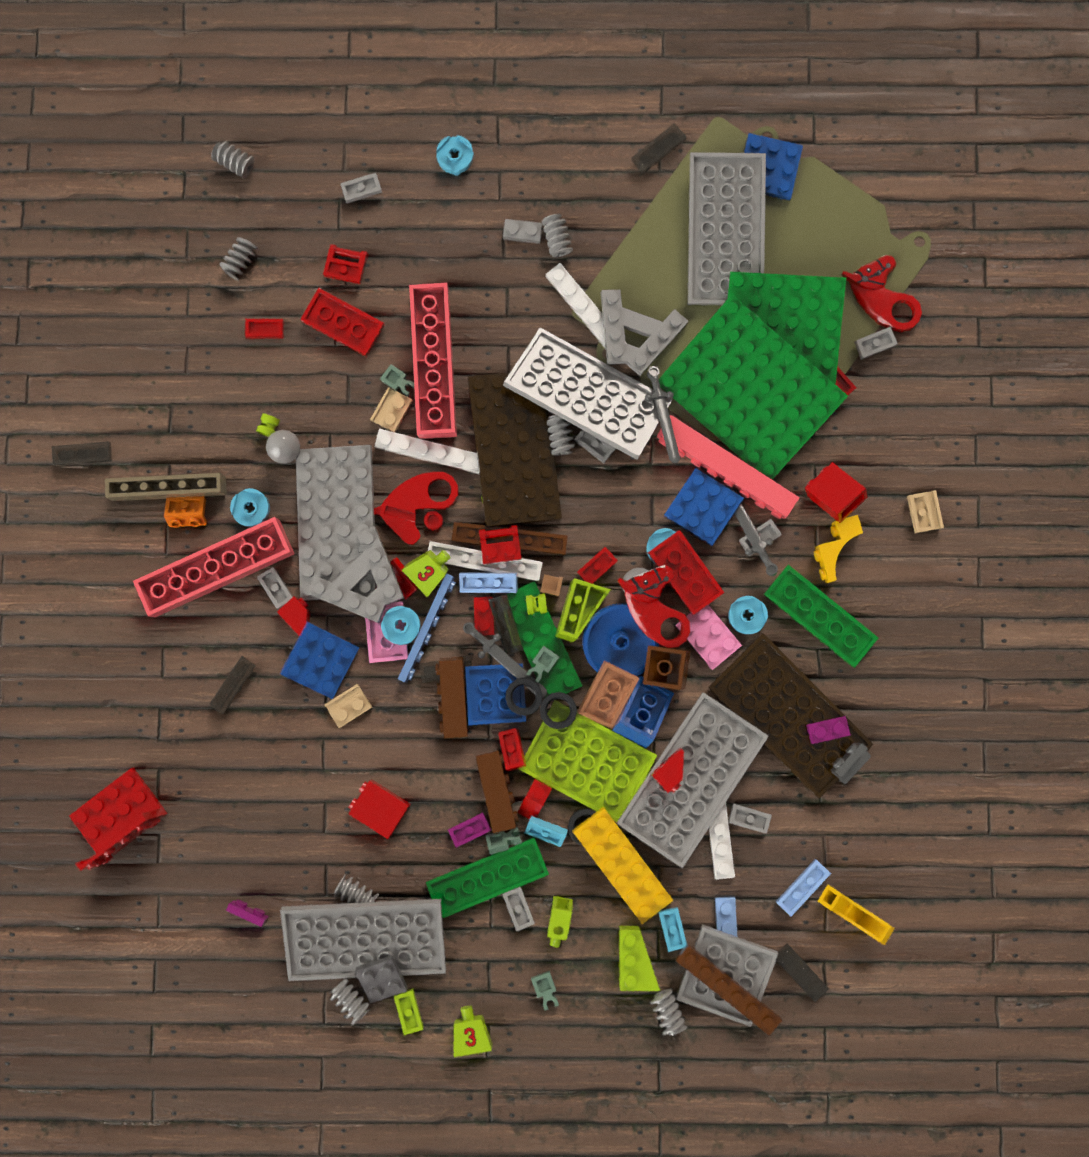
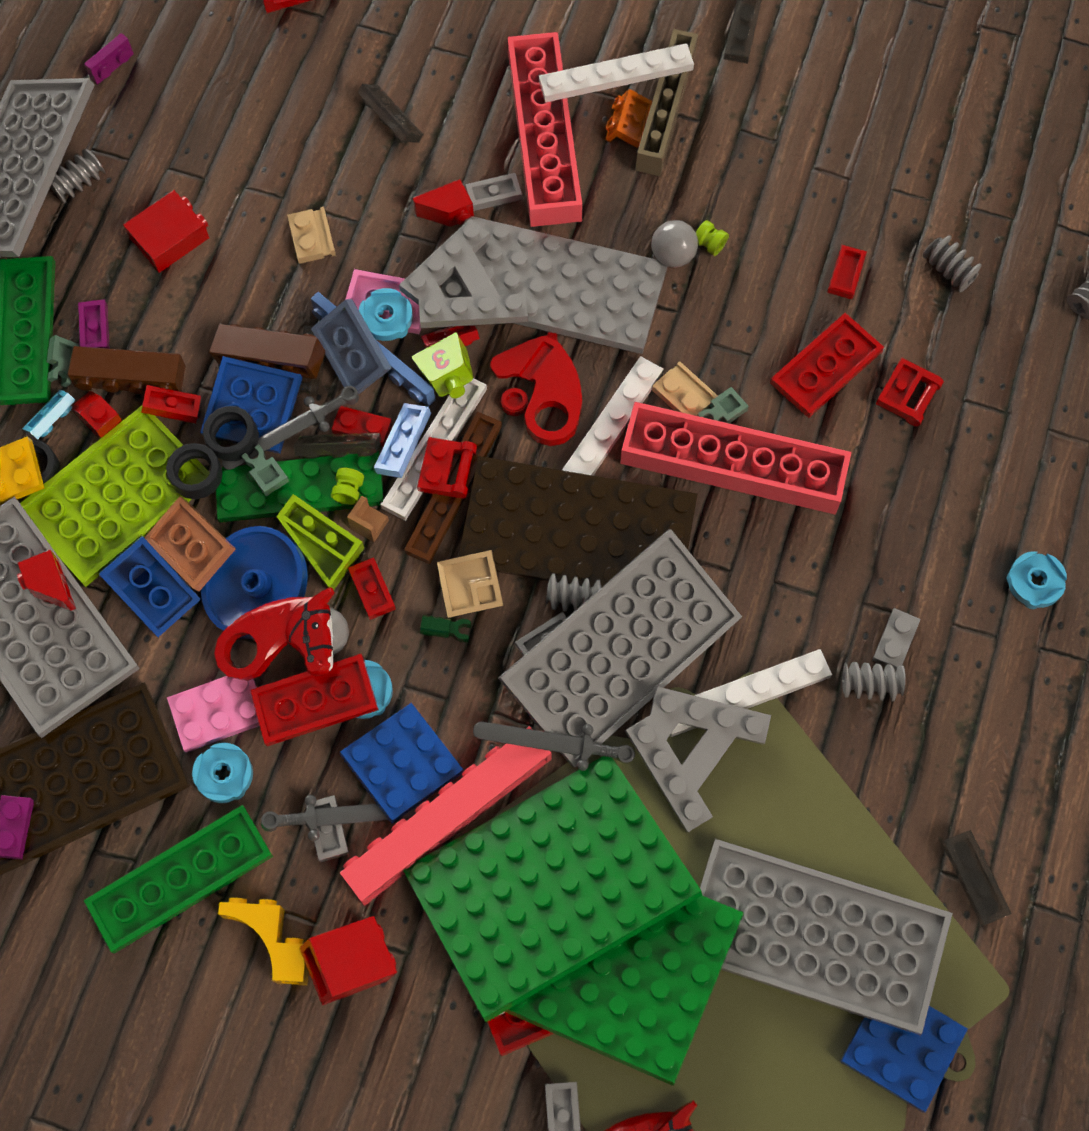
camera: 105 degrees right, 15 degrees down
medium azure plate [230,489,270,527] -> none
blue plate [280,622,359,699] -> none
light grey plate [340,173,382,203] -> none
reddish brown slope [643,645,691,690] -> none
tan plate [907,490,944,533] -> none
none -> sand blue plate [311,299,392,394]
none -> dark green bar [420,615,471,643]
none -> tan plate [437,550,504,618]
none -> white plate [539,43,694,103]

